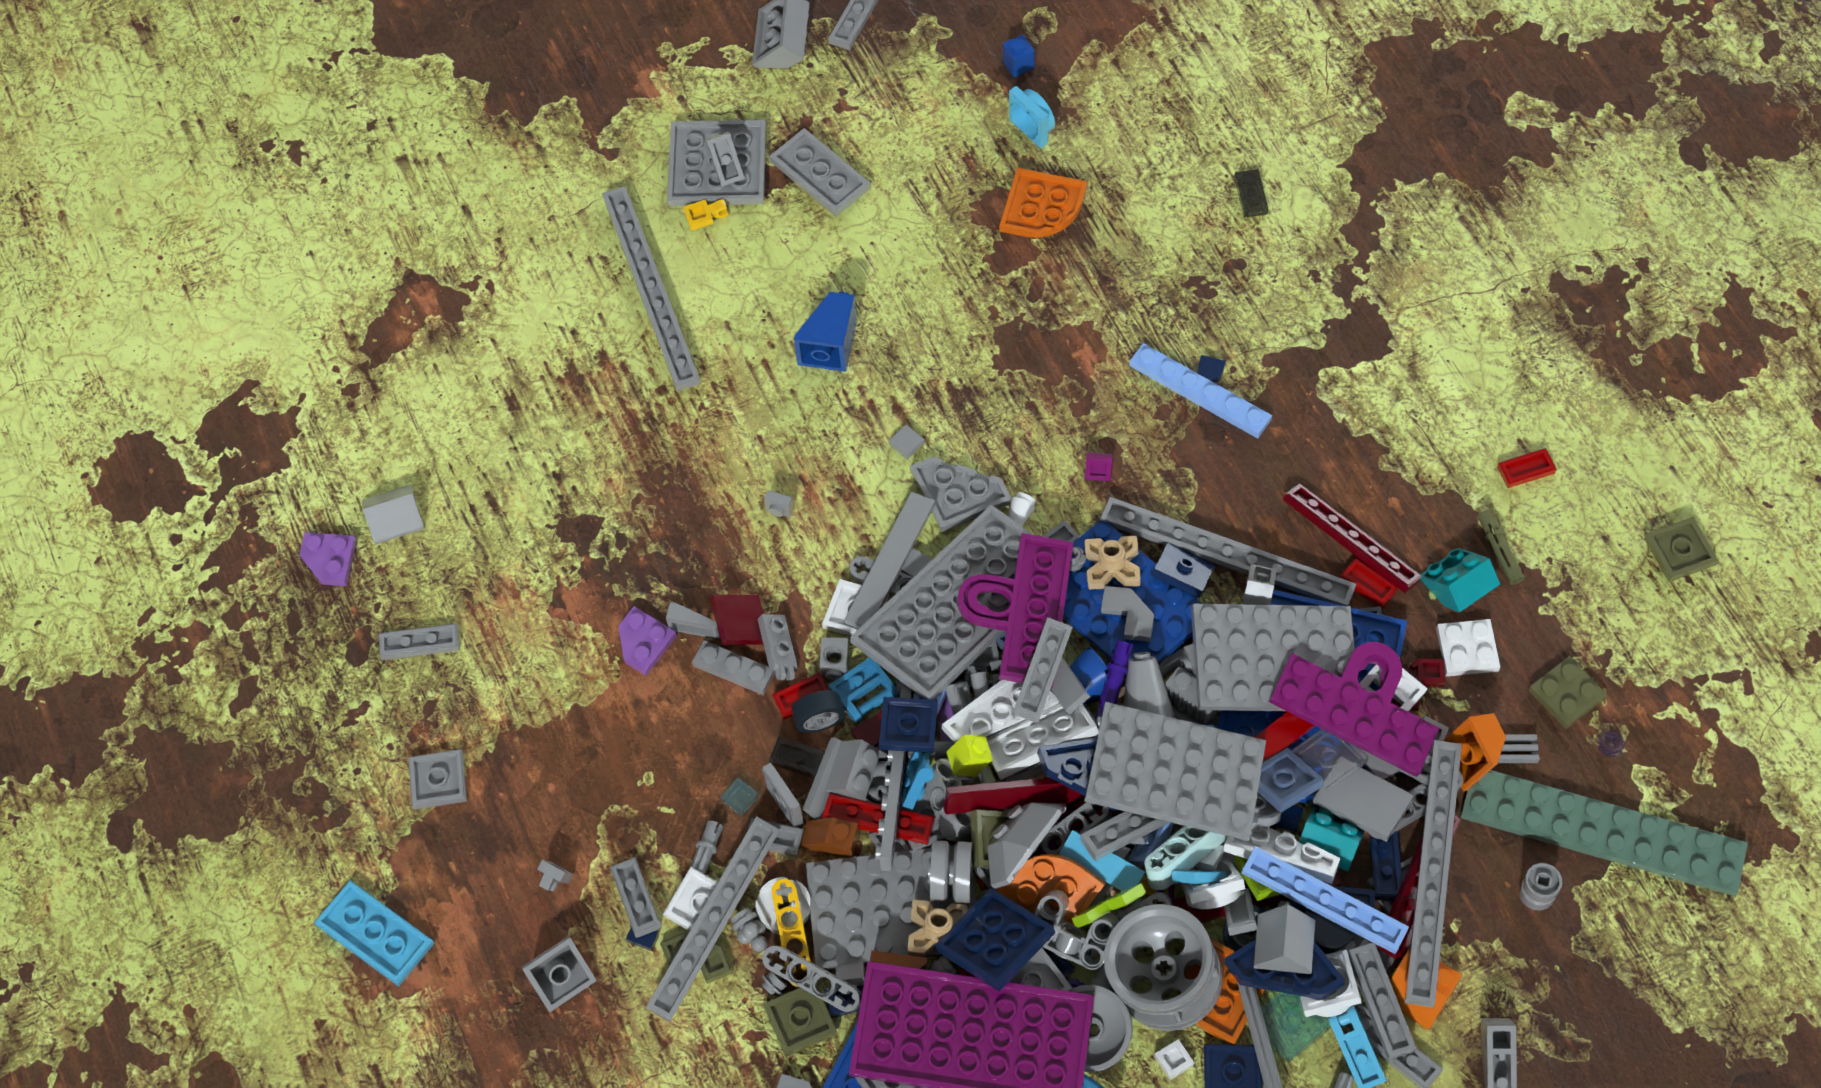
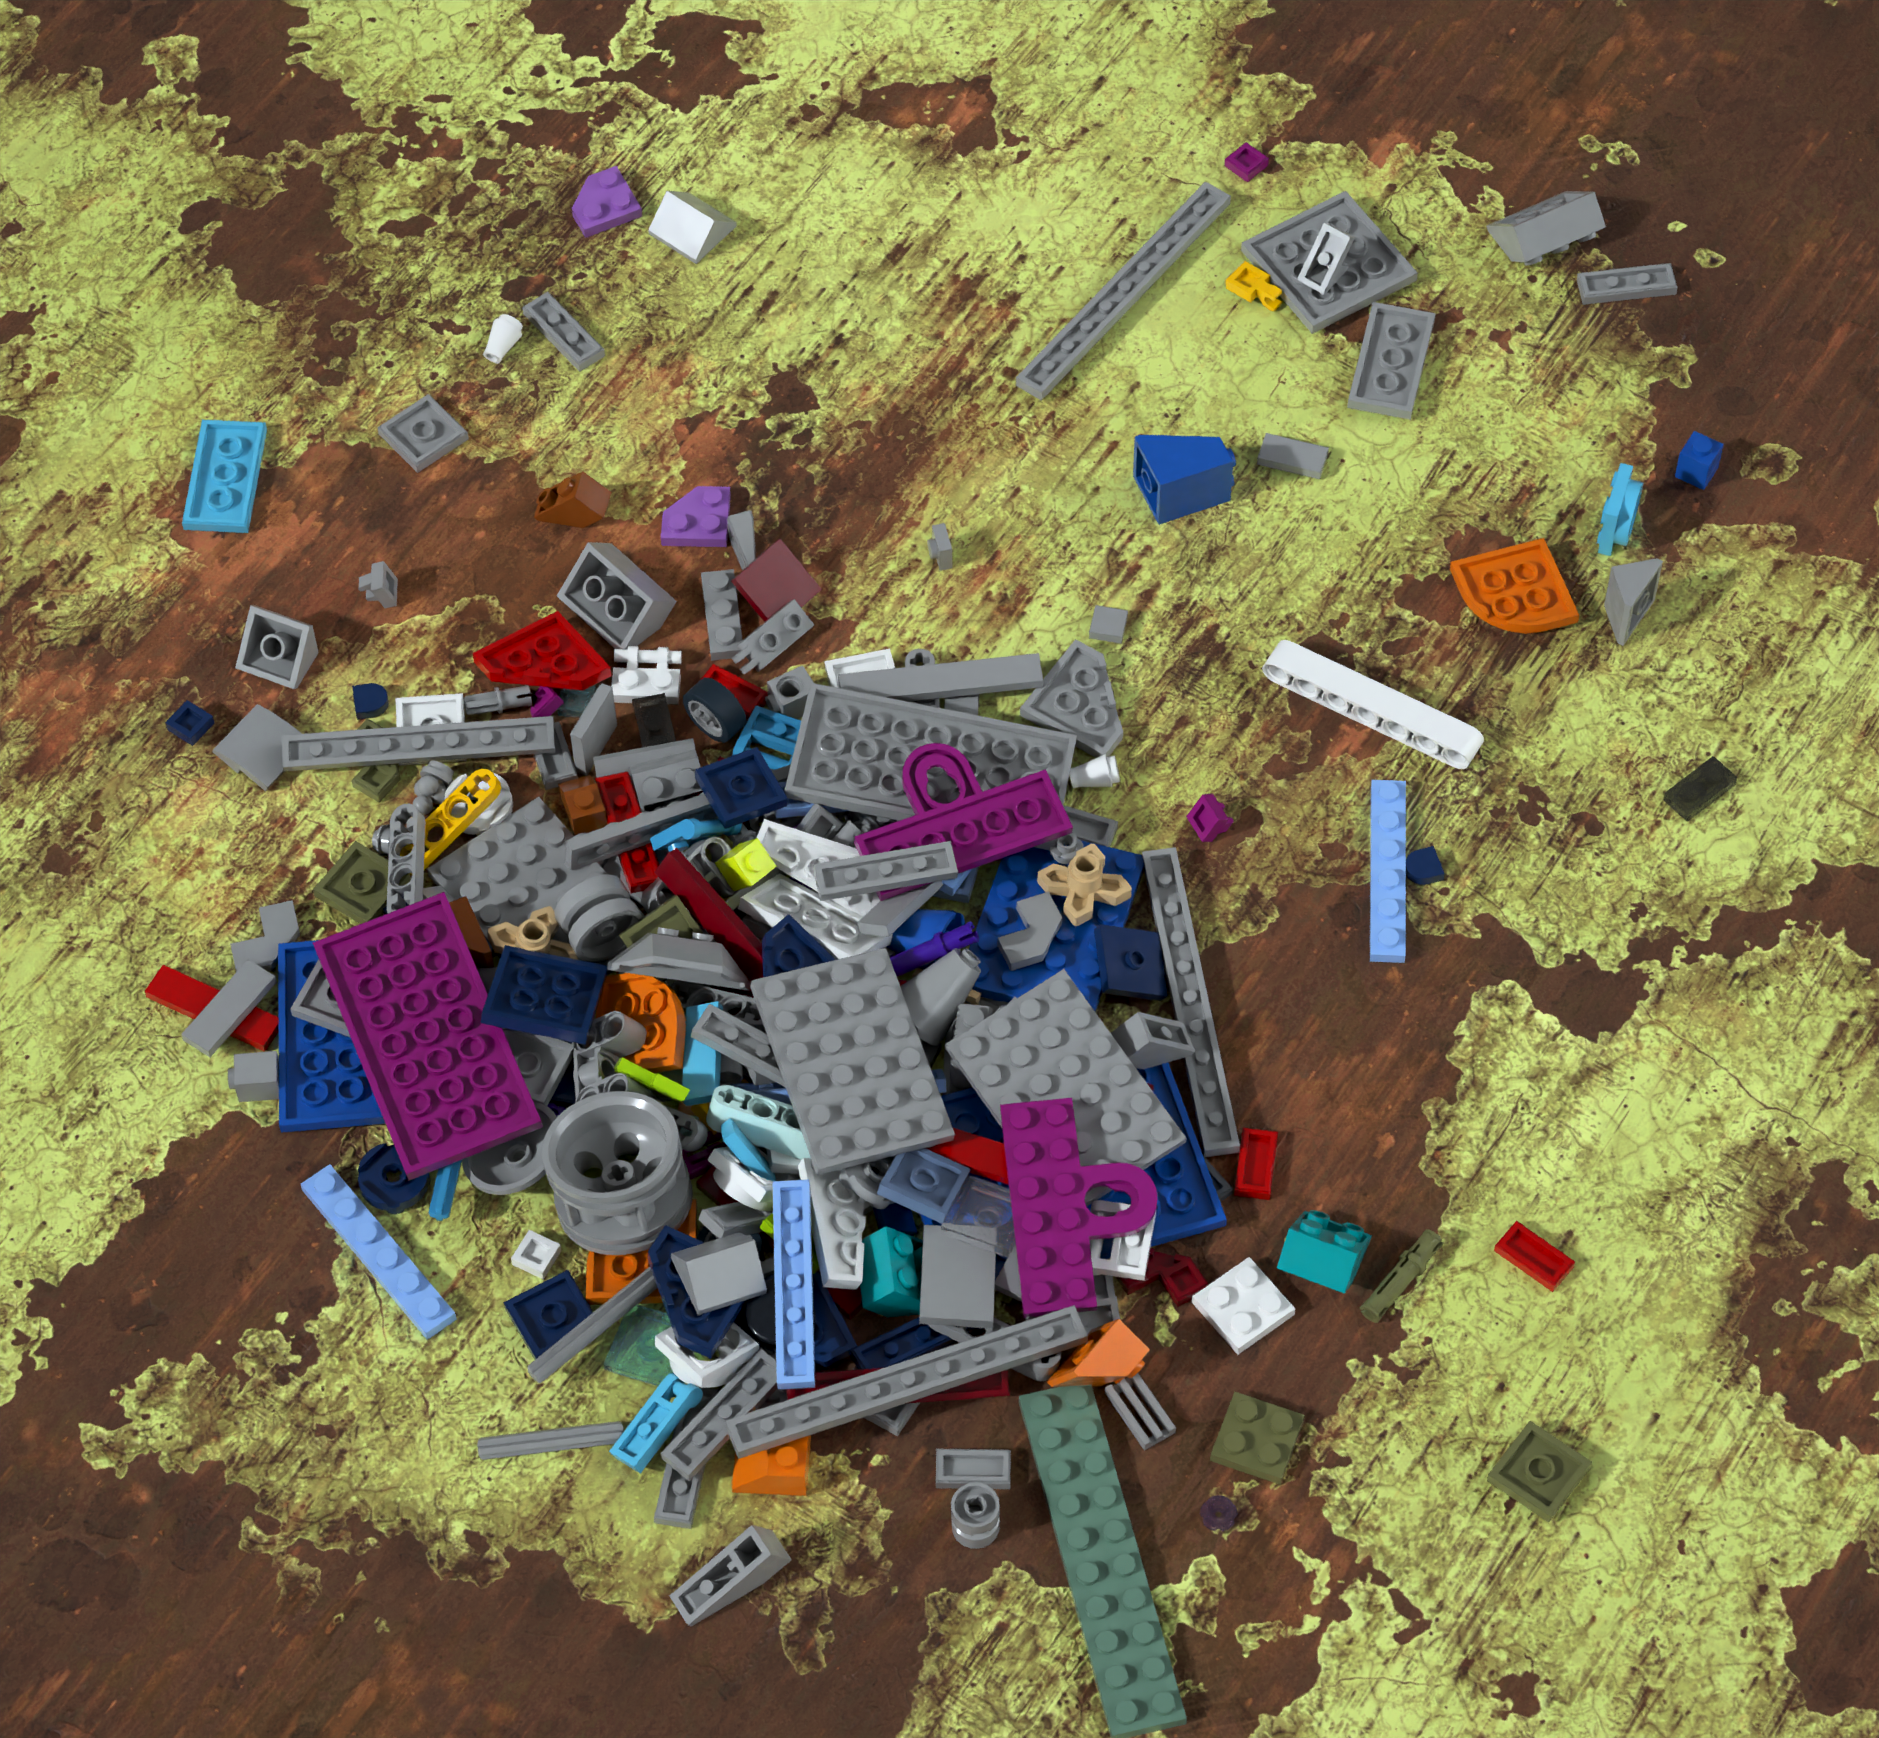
camera: 55 degrees right, 5 degrees down
light grey tile [610,857,662,938] -> none
dark red tile [1283,483,1422,593] -> none
none -> dark blue plate [165,700,215,746]
none -> light grey slope [212,704,302,792]
none -> red plate [472,611,612,691]
none -> white cone [483,314,523,364]
none -> magenta tile [530,686,564,717]
none -> dark orange slope [534,471,612,528]
none -> light grey slope [557,542,677,649]
none -> white plate [611,646,682,704]
none -> light grey tile [936,1449,1011,1489]
none -> magenta tile [1225,142,1269,183]
none -> light grey tile [1257,433,1329,479]
none -> white beam [1262,640,1484,769]
none -> light grey slope [1604,558,1663,646]

